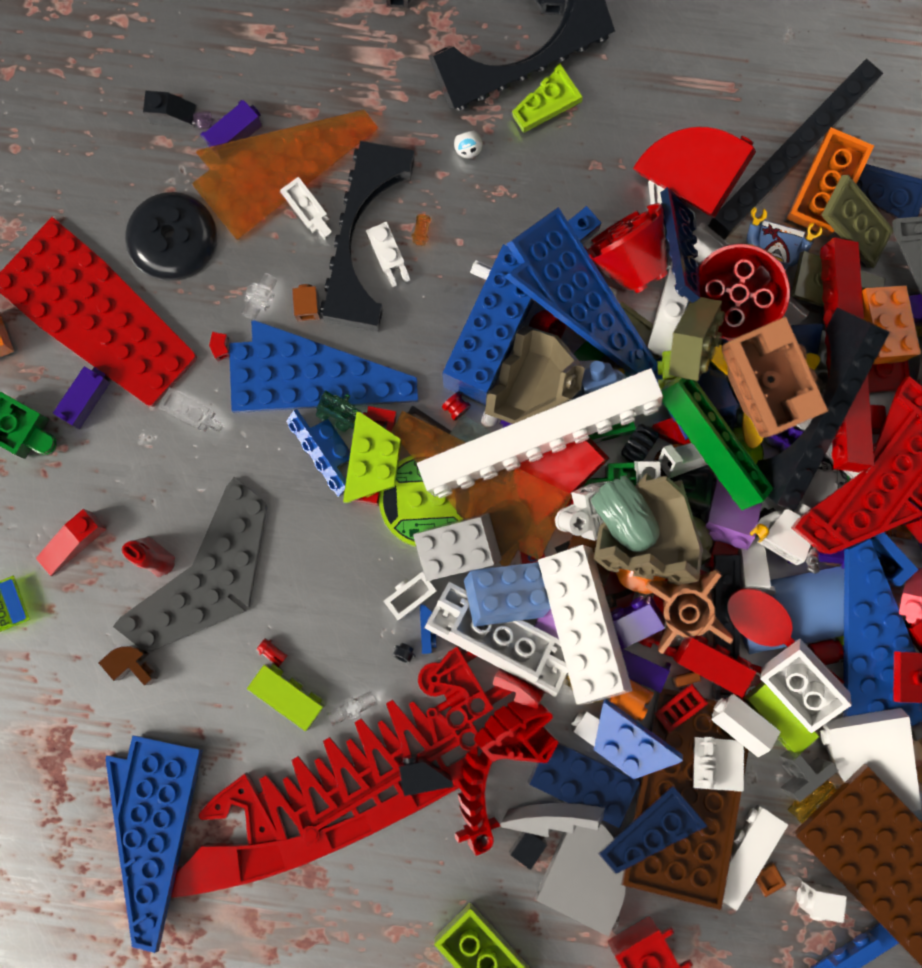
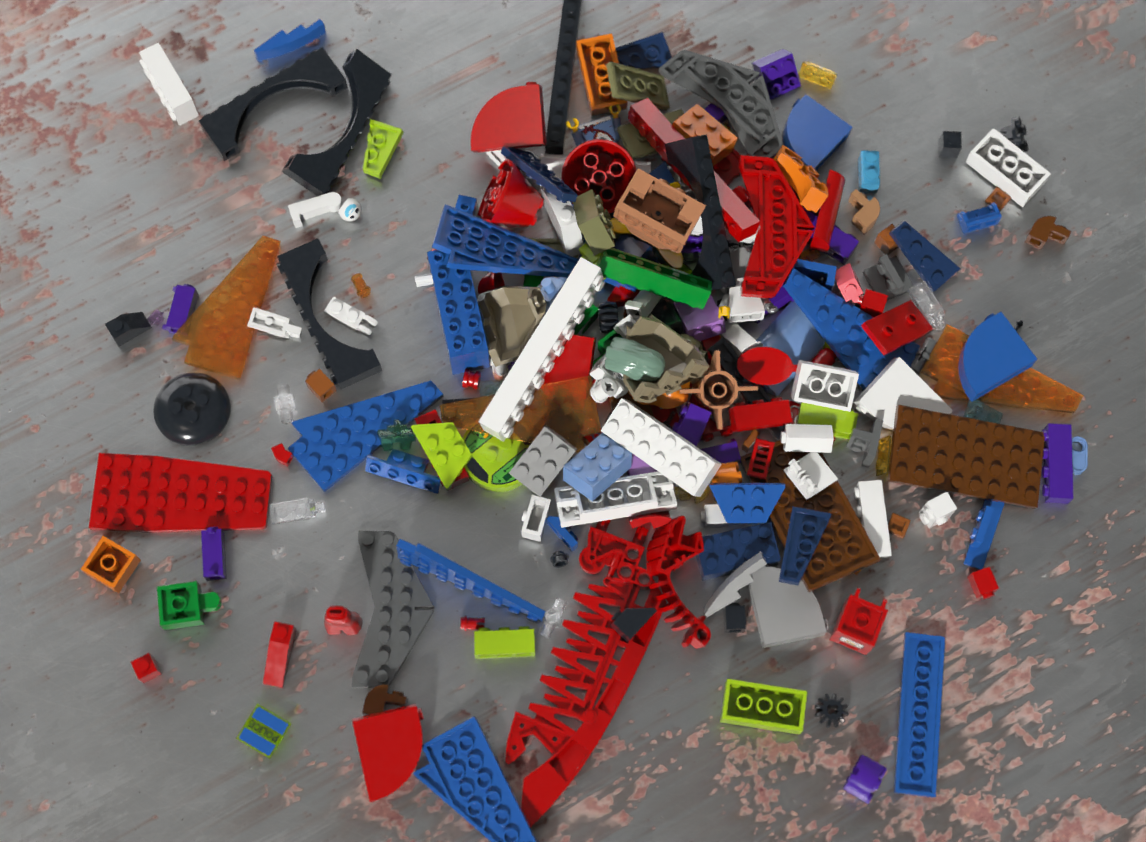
camera: 40 degrees left, 10 degrees down
none -> white leg [288,192,343,228]
none -> red brick [352,704,423,802]
none -> blue wing [396,539,546,623]

